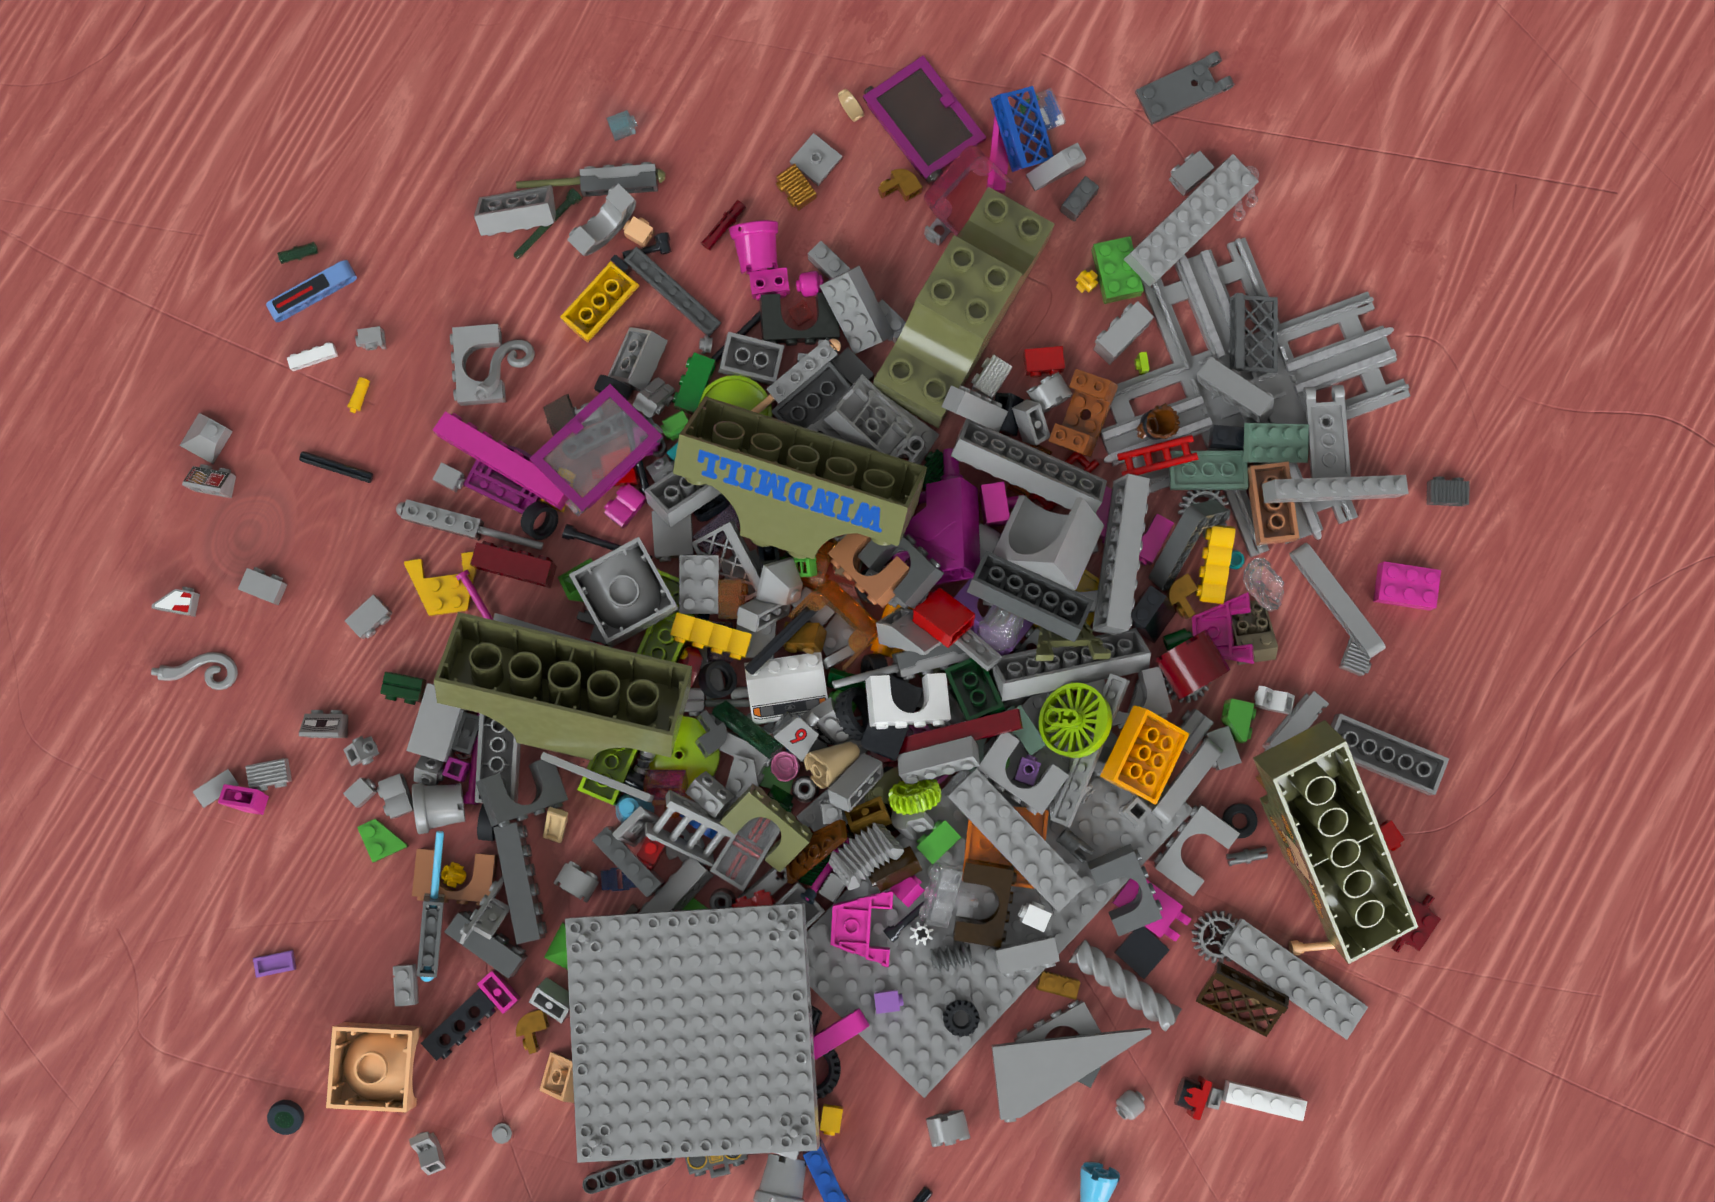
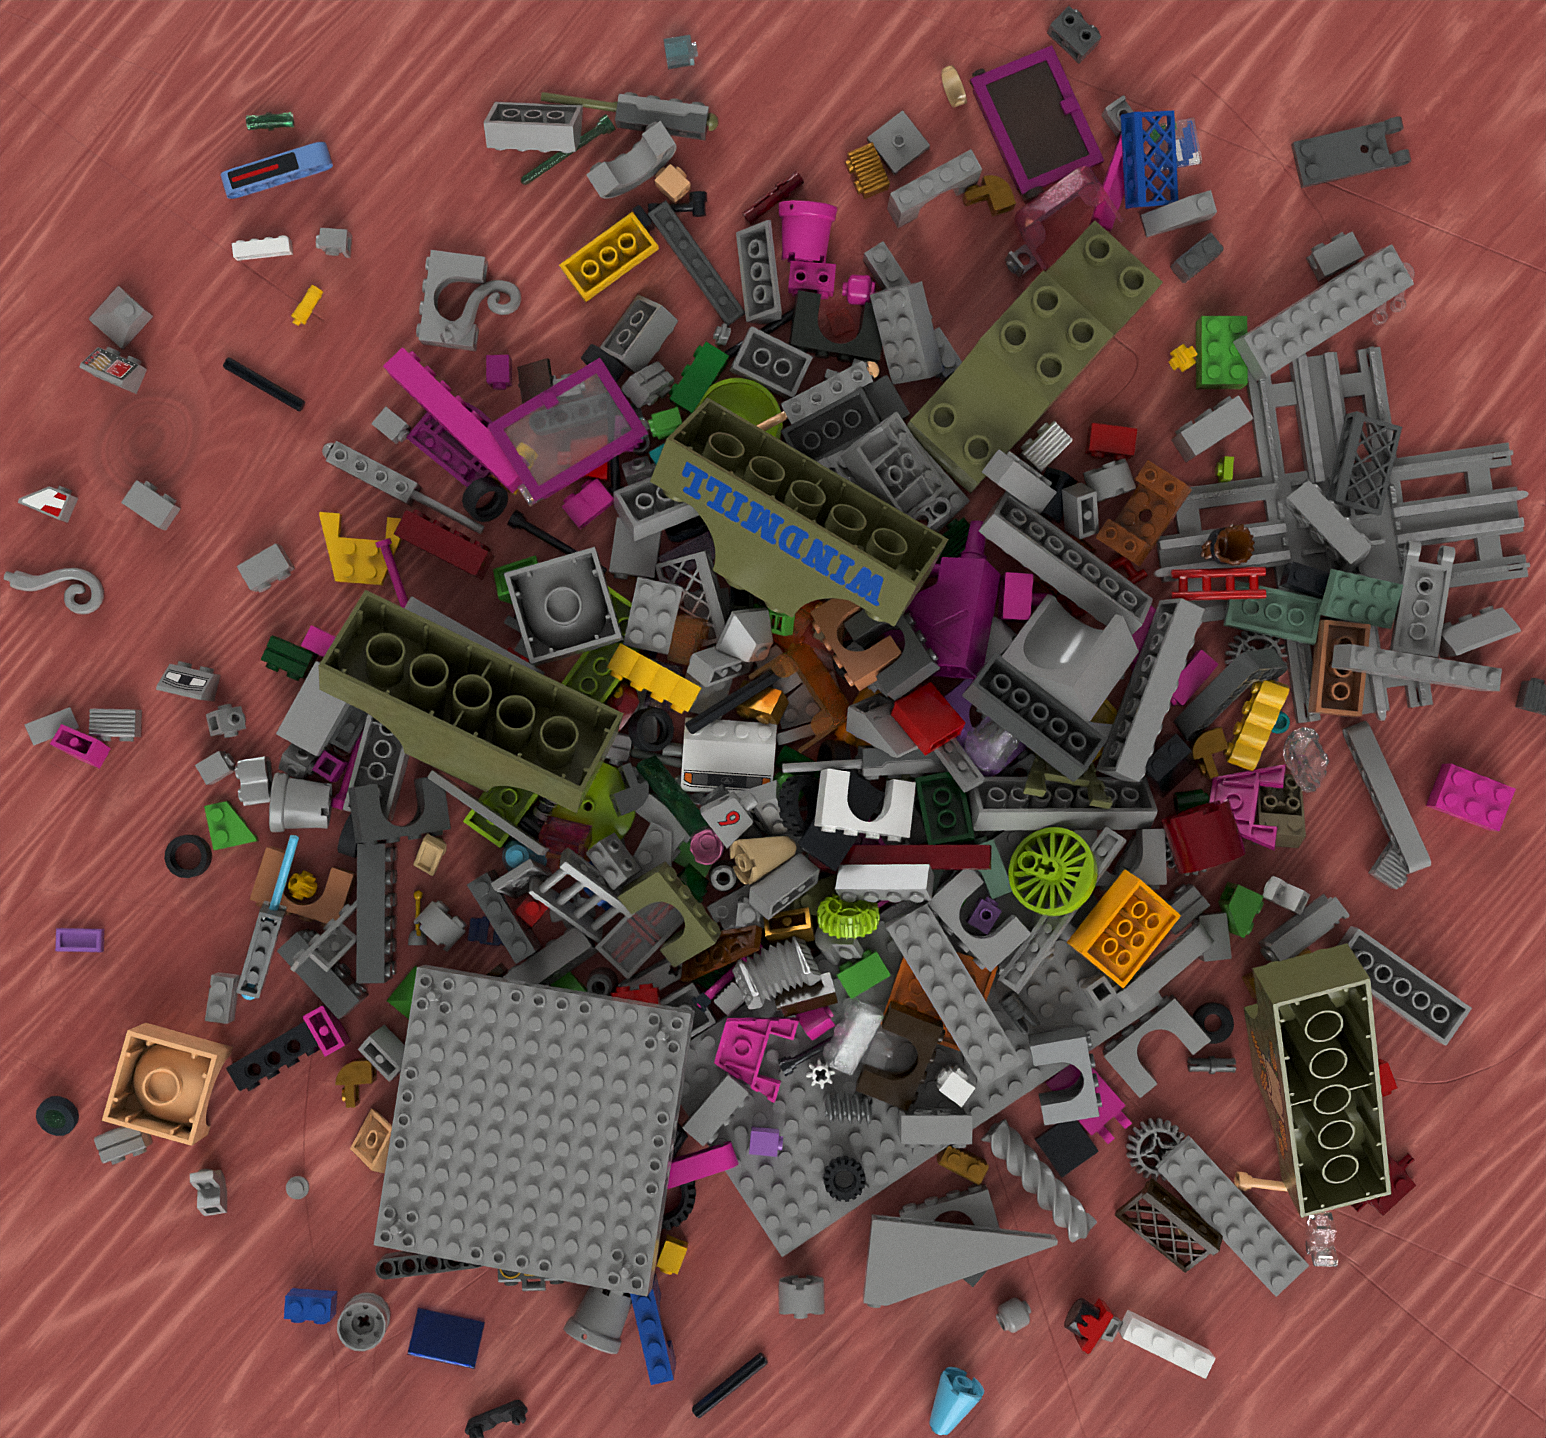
camera: 10 degrees right, 5 degrees up
none -> light grey brick [94,1126,153,1165]
none -> black tyre [164,834,212,878]
none -> dark pink brick [301,625,336,657]
none -> hinge [408,891,427,945]
none -> magenta brick [486,355,512,390]
none -> light grey brick [682,1072,749,1146]
none -> light grey slope [736,220,782,324]
none -> light grey arch [887,149,982,228]
none -> dark grey brick [1047,6,1101,64]
none -> light grey brick [1101,95,1133,137]
none -> clear brick [1305,1212,1339,1267]
none -> light grey slope [1439,605,1521,658]

